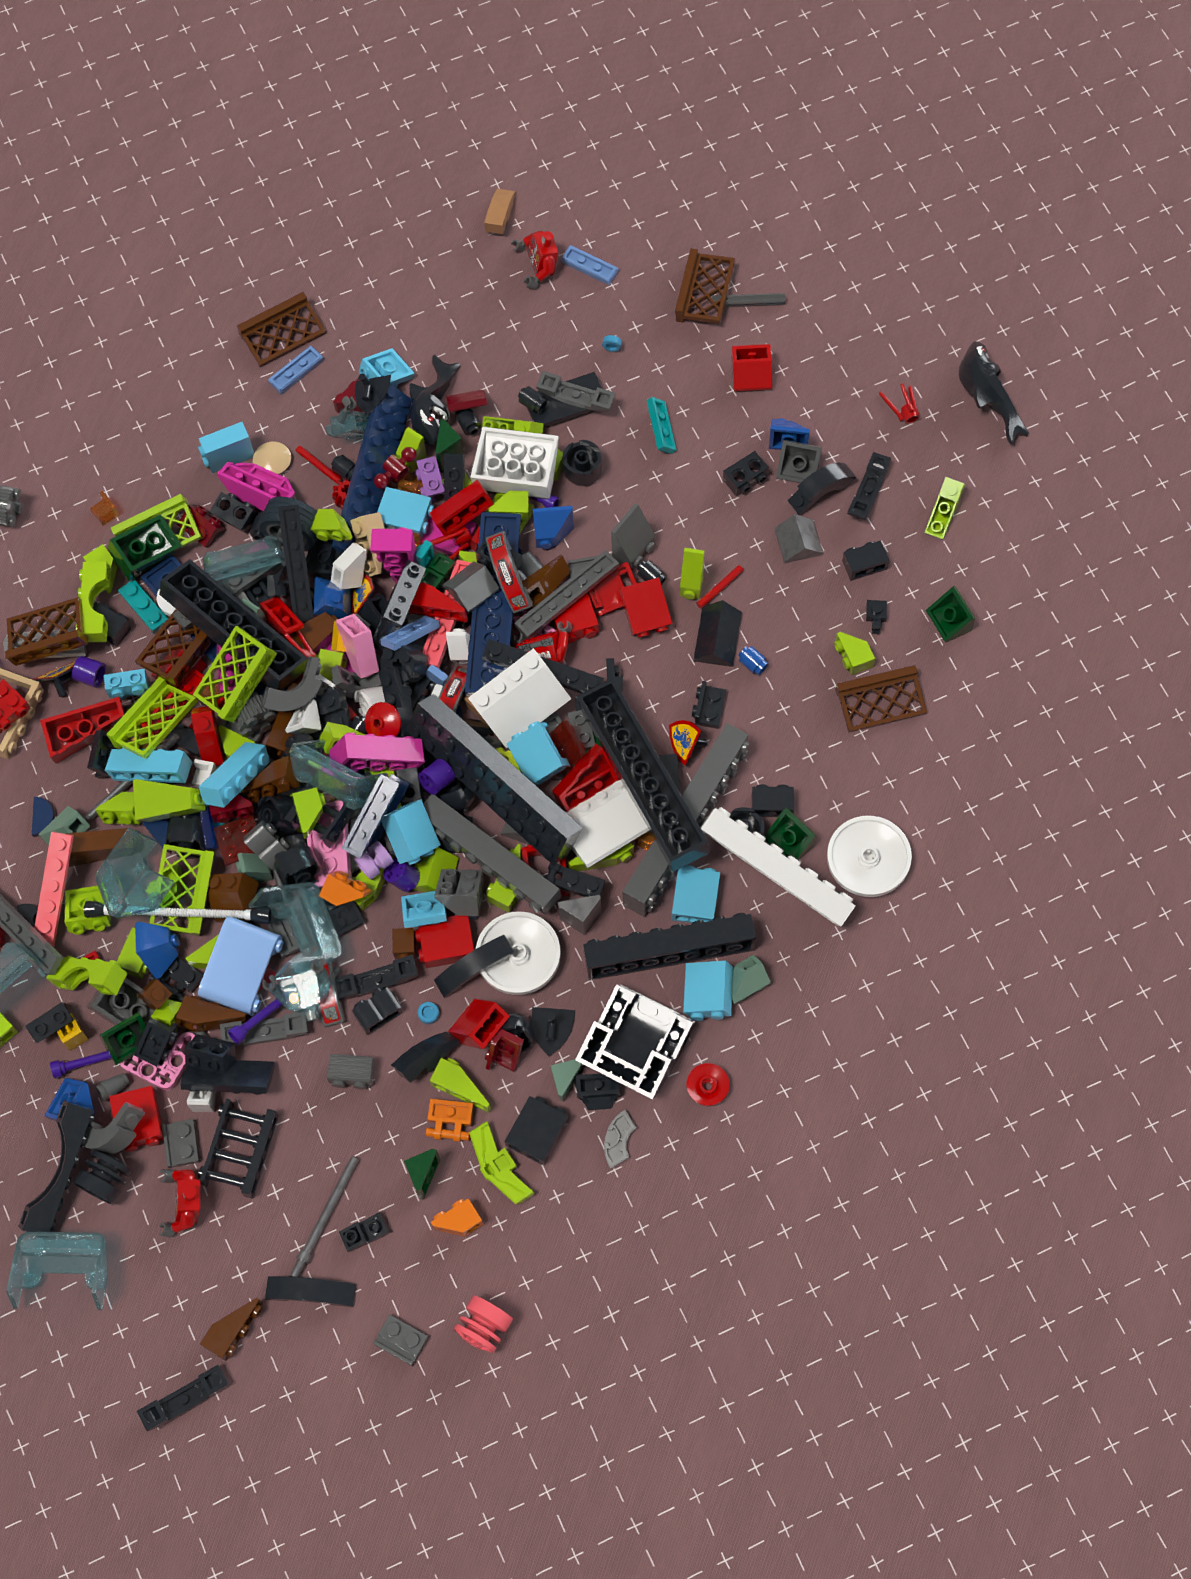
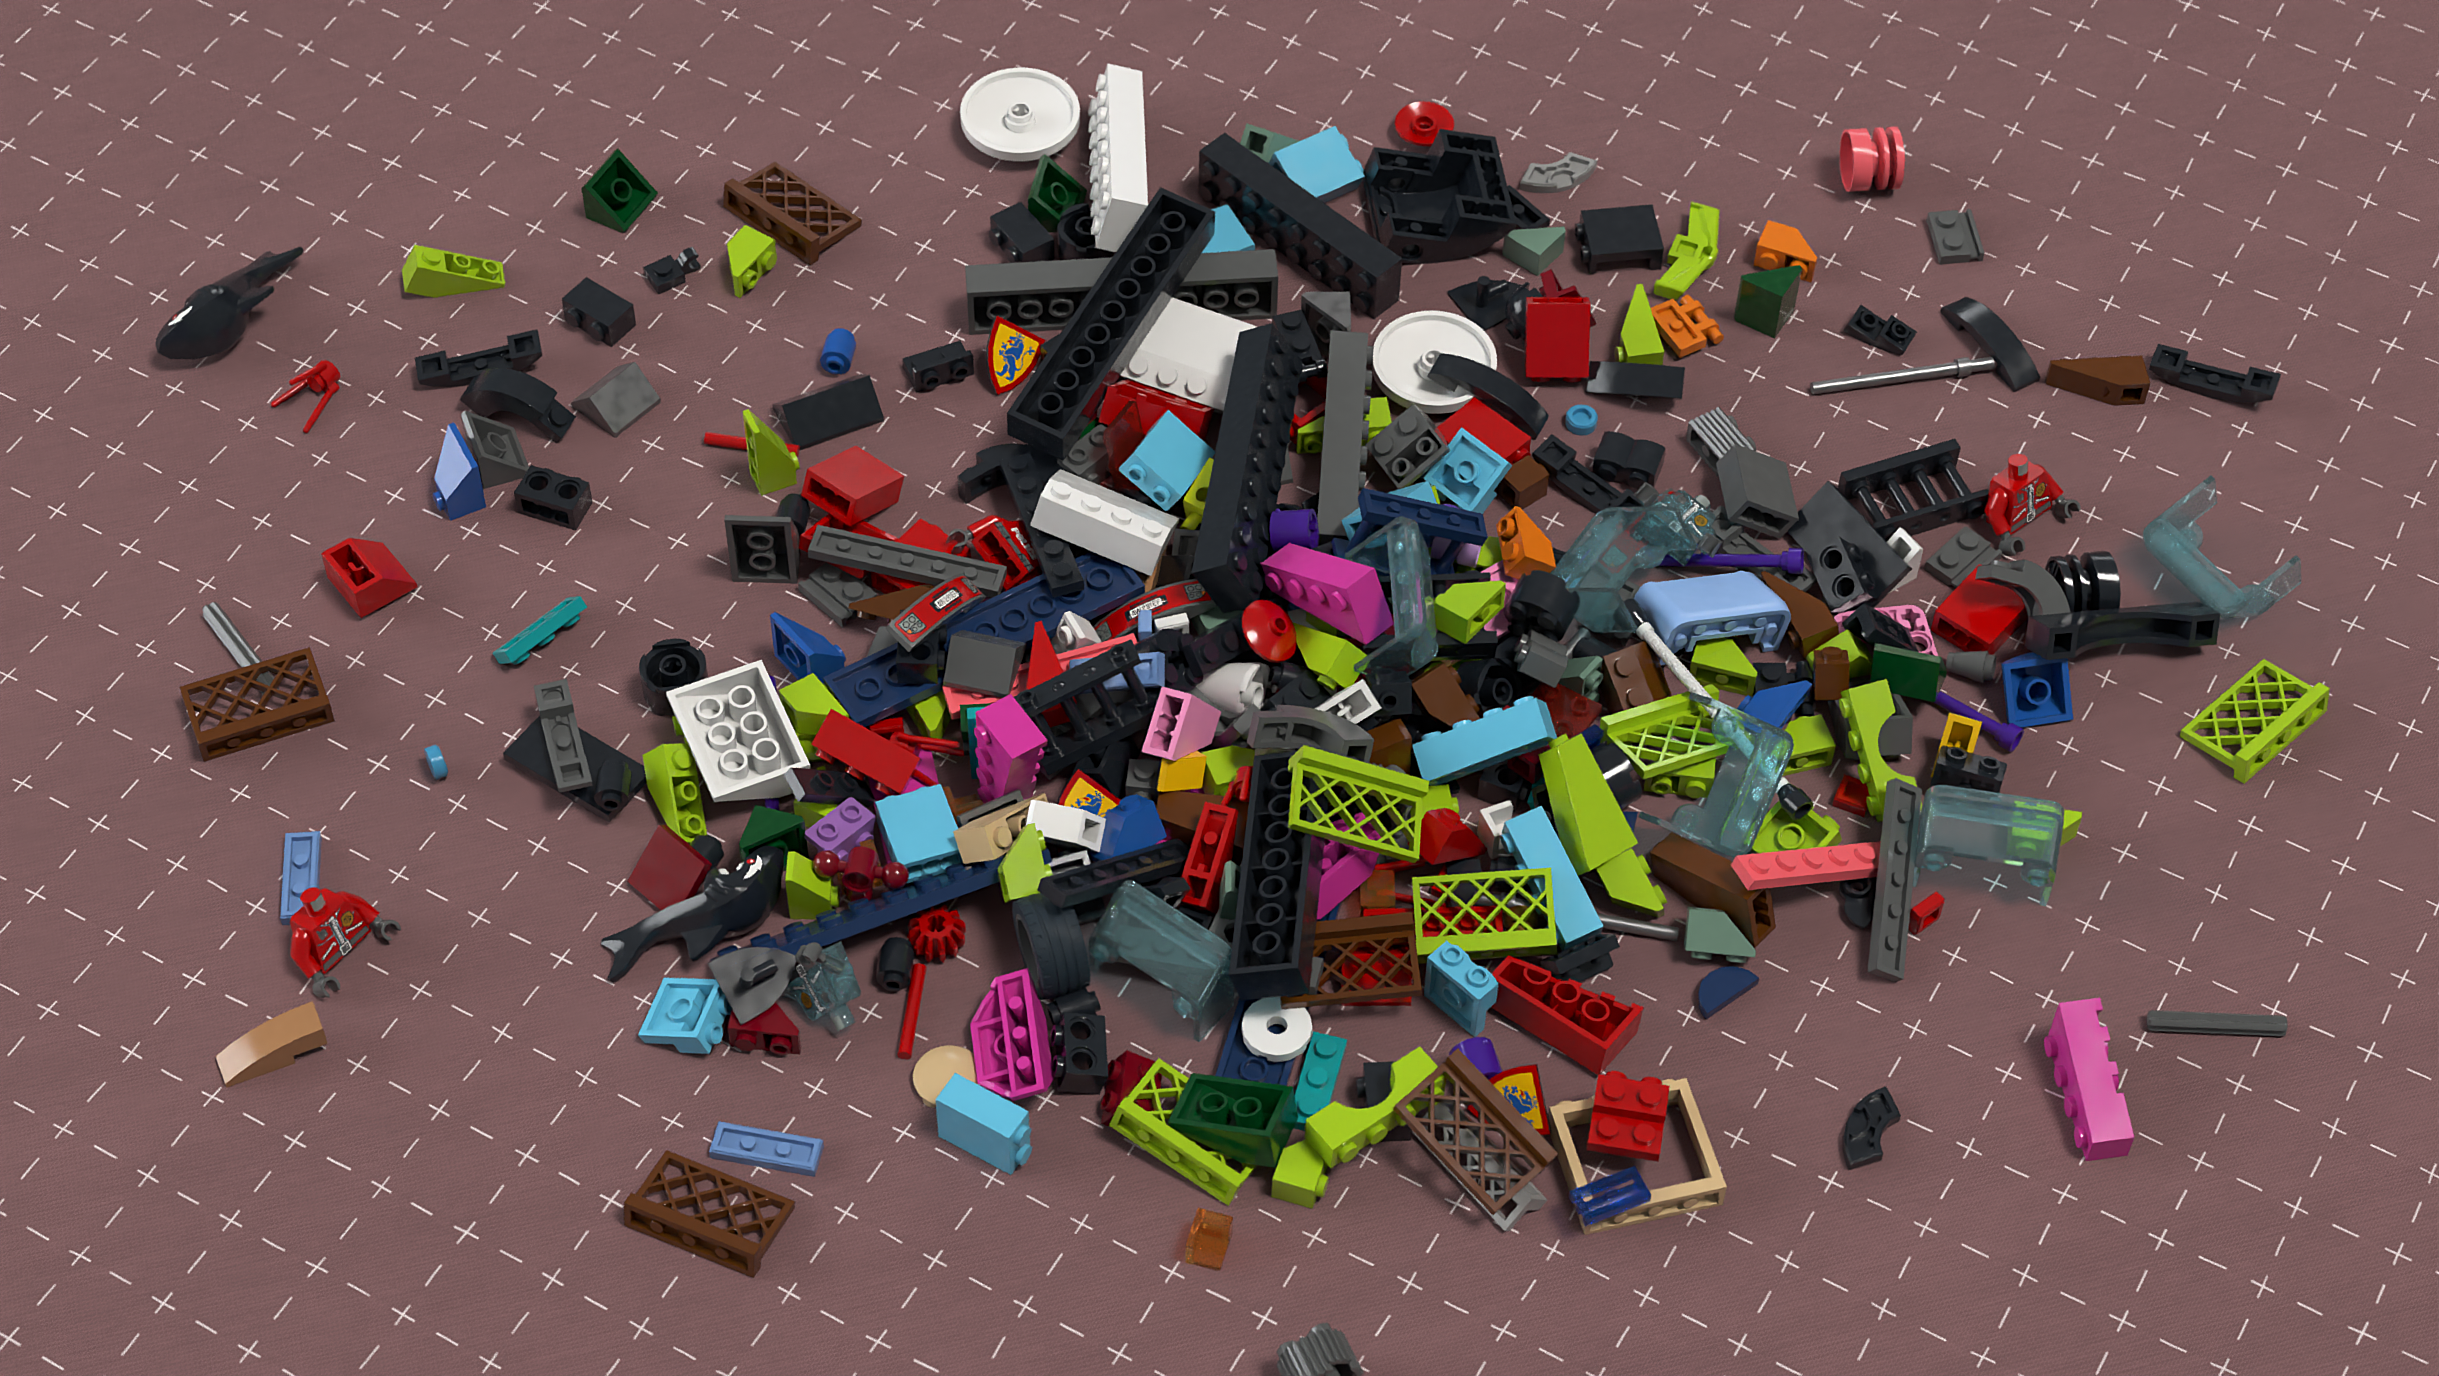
camera: 130 degrees left, 15 degrees down
none -> dark grey brick [1716,444,1799,538]

